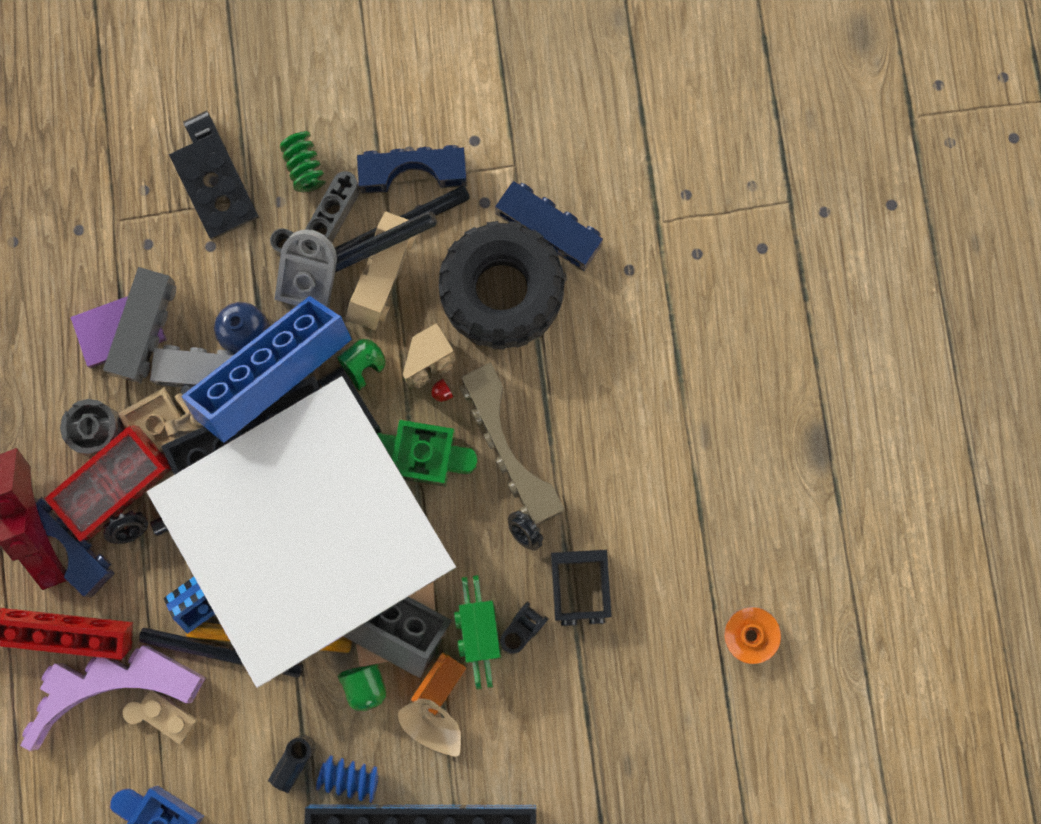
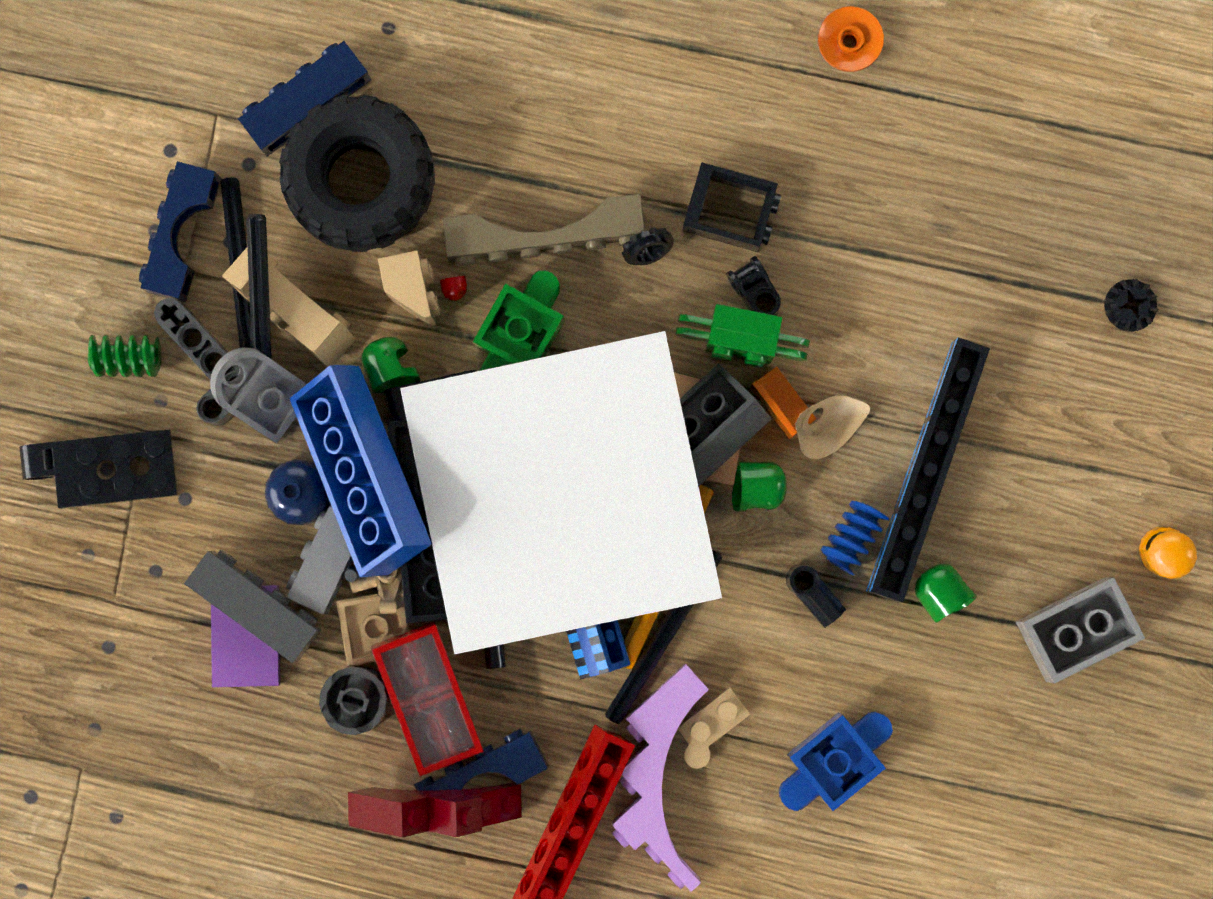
camera: 65 degrees left, 5 degrees up
black gear [103,510,148,544] -> none

